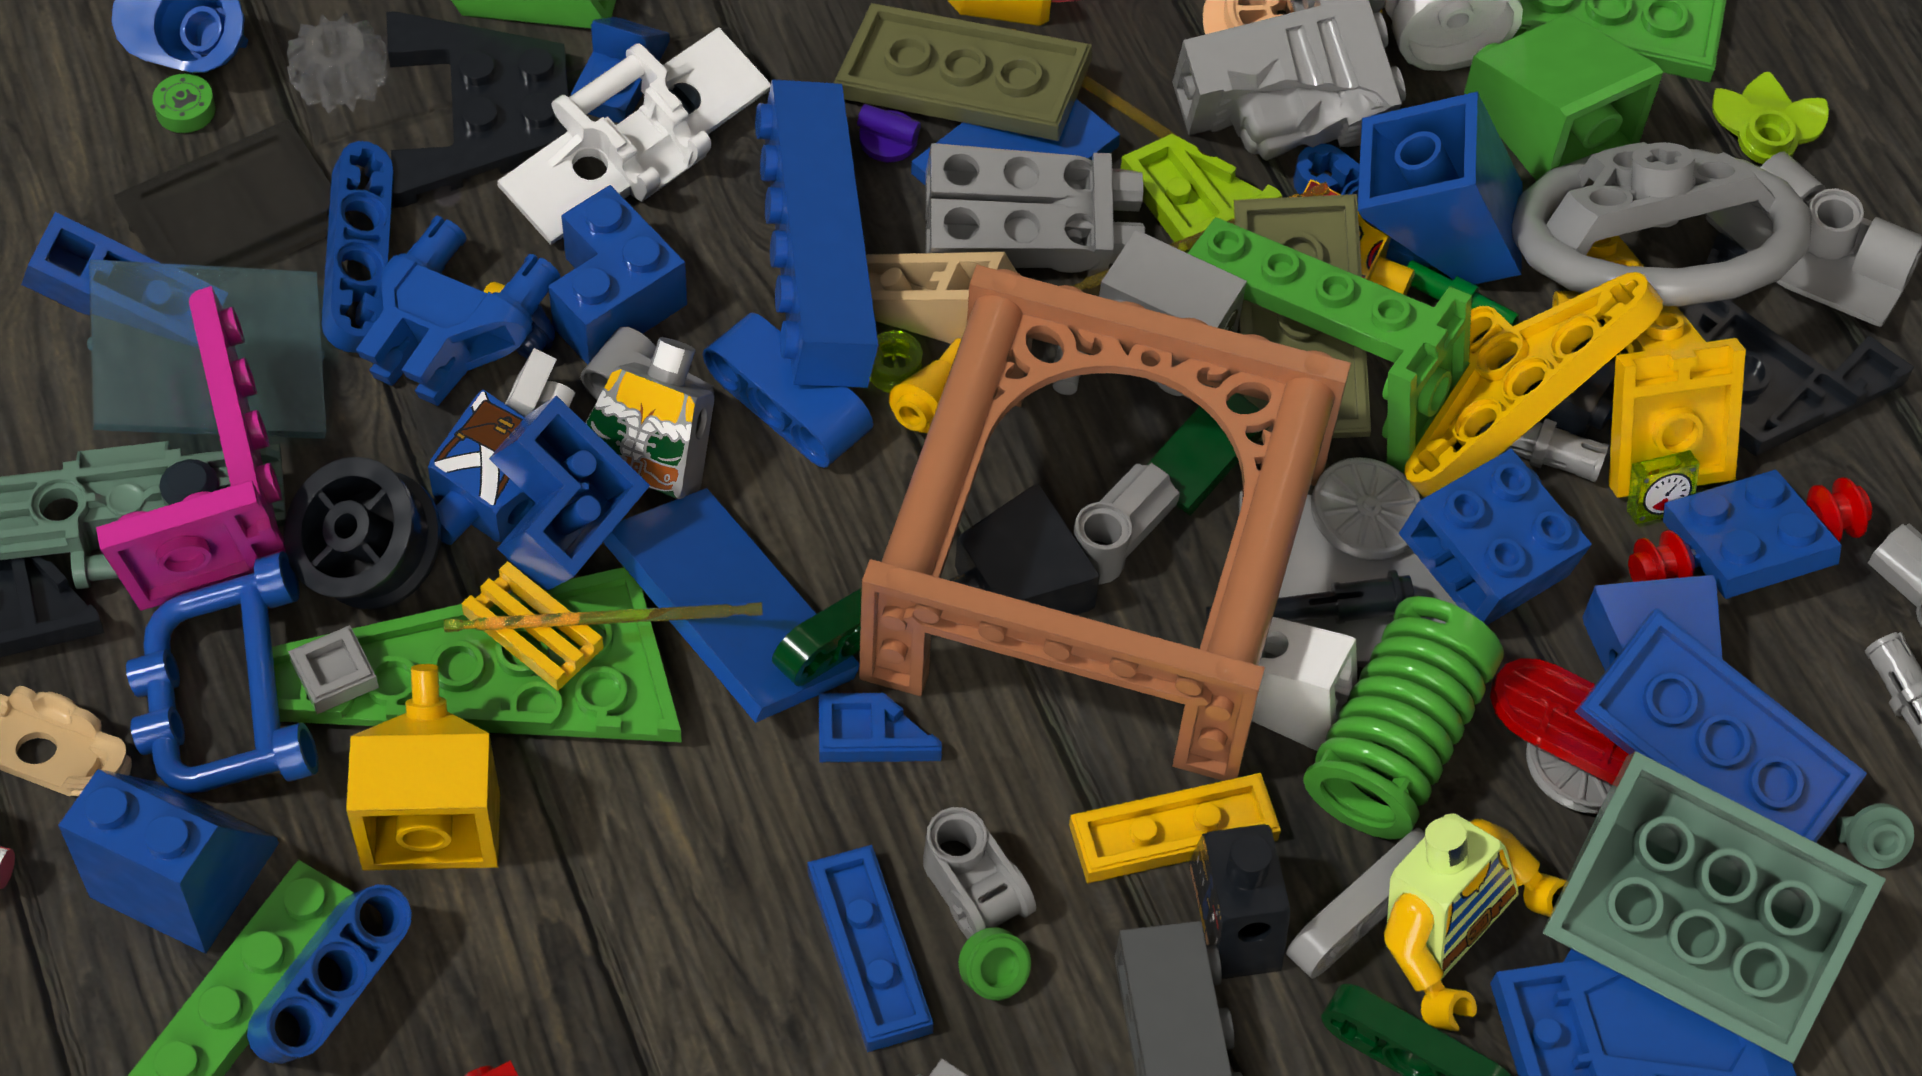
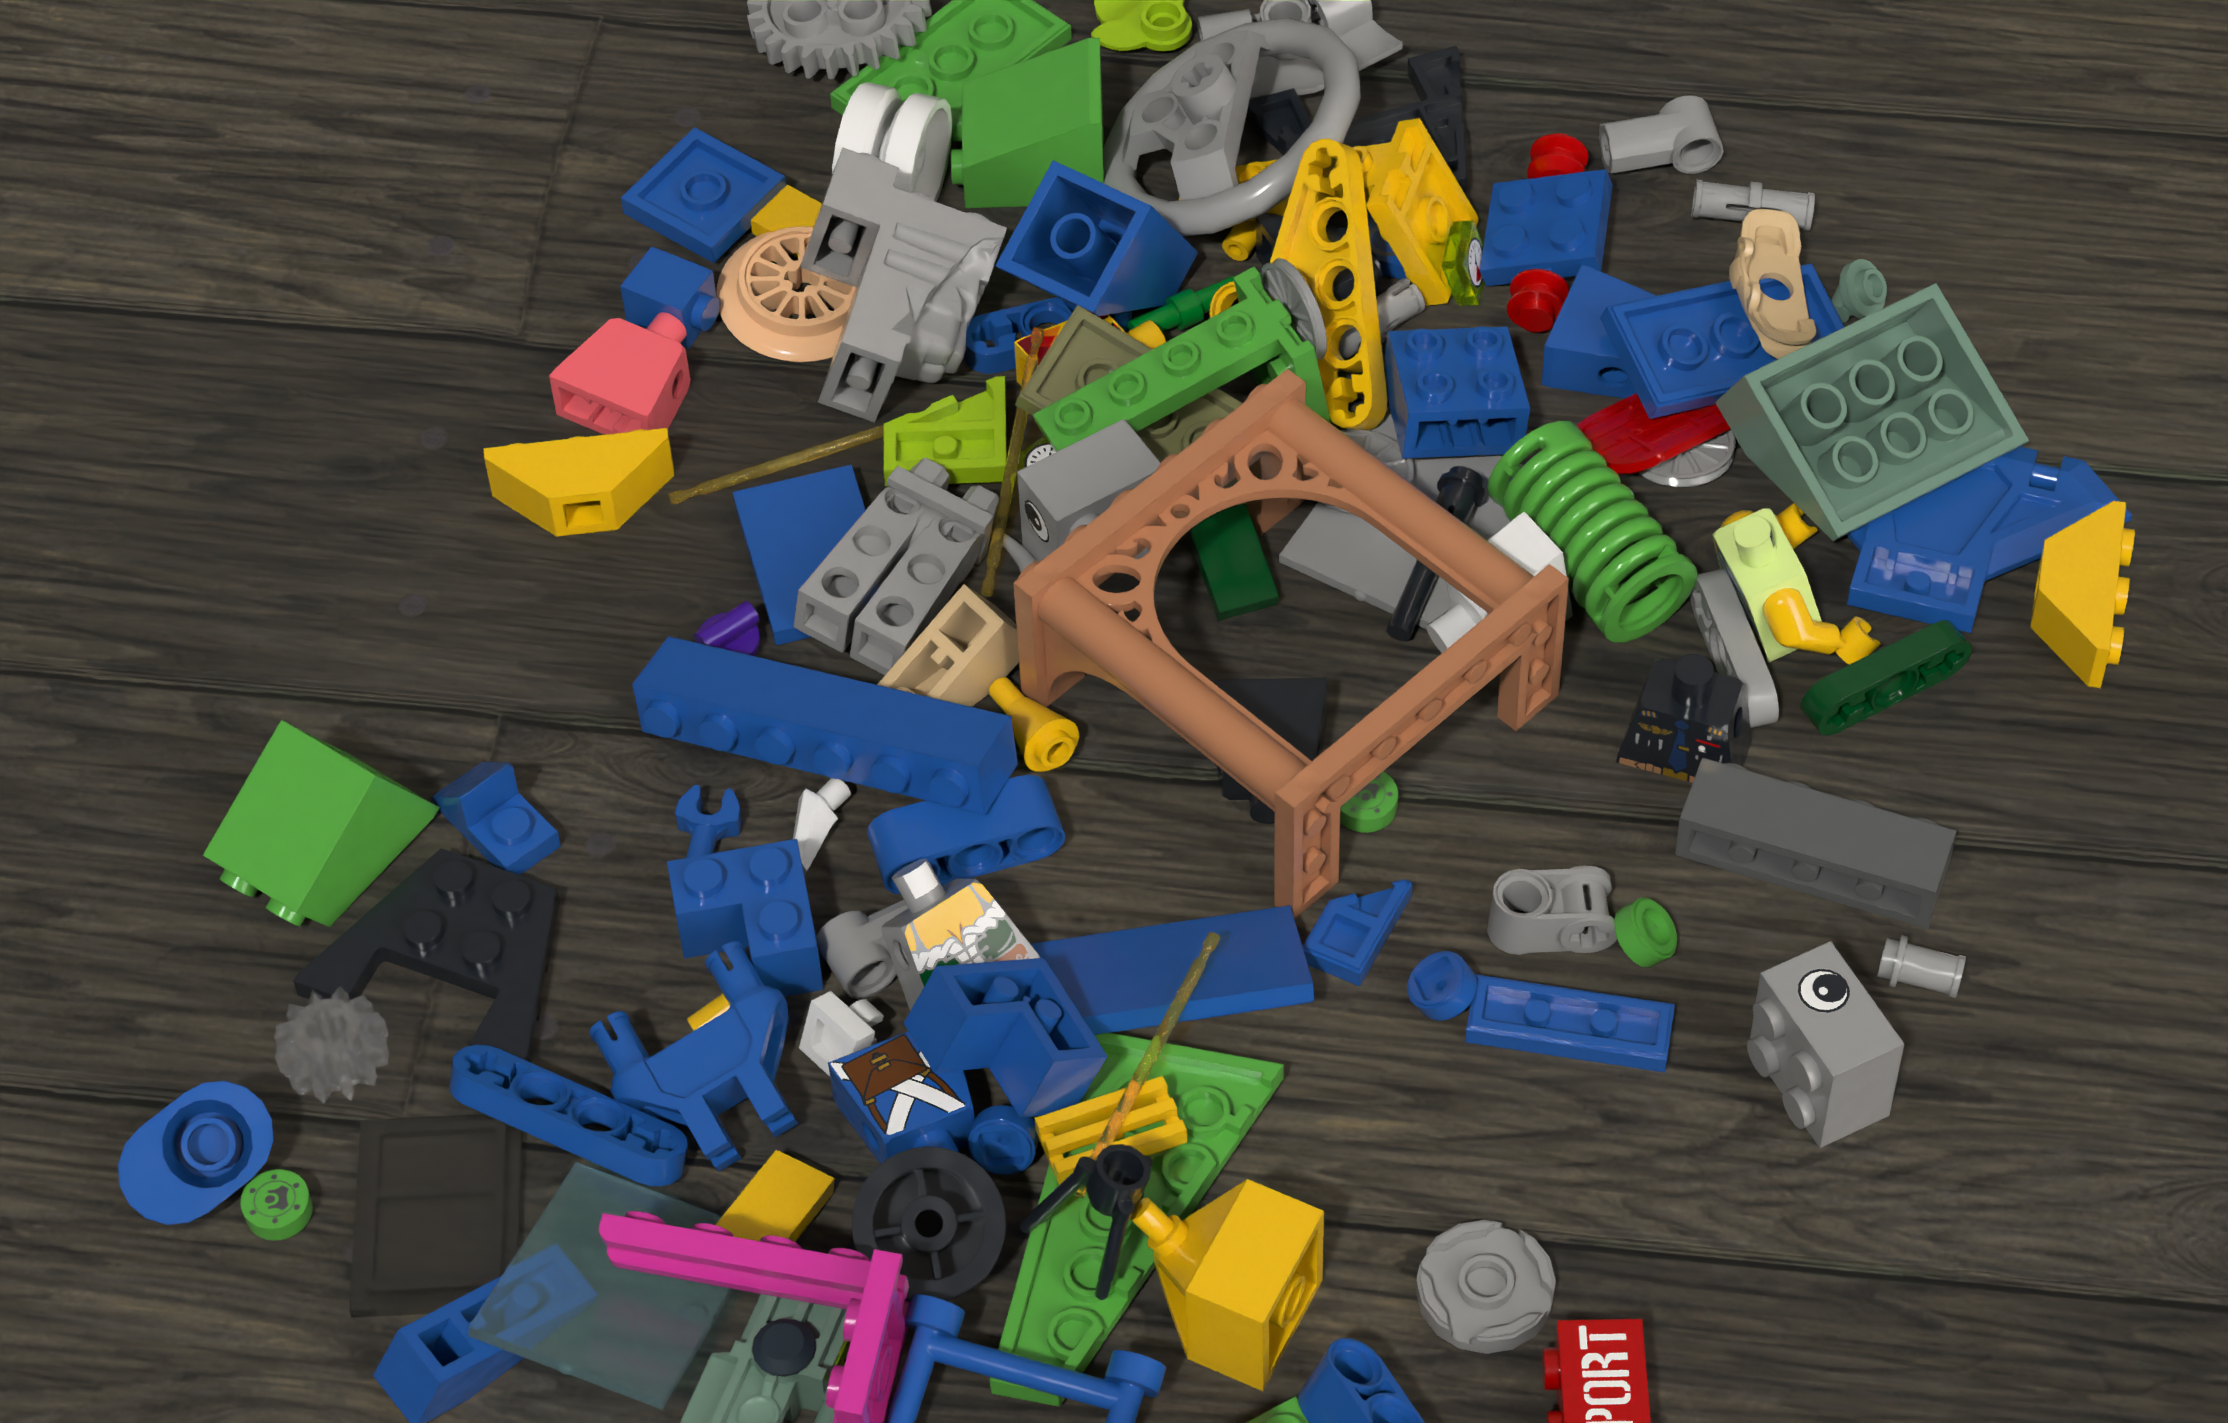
camera: 55 degrees left, 5 degrees down
light grey tile [288,625,379,714] -> none
white piece [498,27,771,245] -> none
dark green beam [772,588,862,686] -> none
olive tile [834,3,1092,141] -> none
yellow tile [1069,773,1281,884] -> none
light grey piece [1073,463,1180,584] -> none
none -> blue bar [675,785,743,858]
none -> yellow tile [716,1150,835,1242]
none -> white bar [793,778,851,875]
none -> blue tile [968,1105,1039,1175]
none -> black plant [1020,1144,1153,1300]
none -> light grey wheel [1260,258,1327,360]
none -> bright green tile [1340,771,1398,833]
none -> blue tile [1407,951,1477,1021]
none -> light grey tile [1416,1220,1556,1354]
none -> tan piece [1729,209,1816,359]

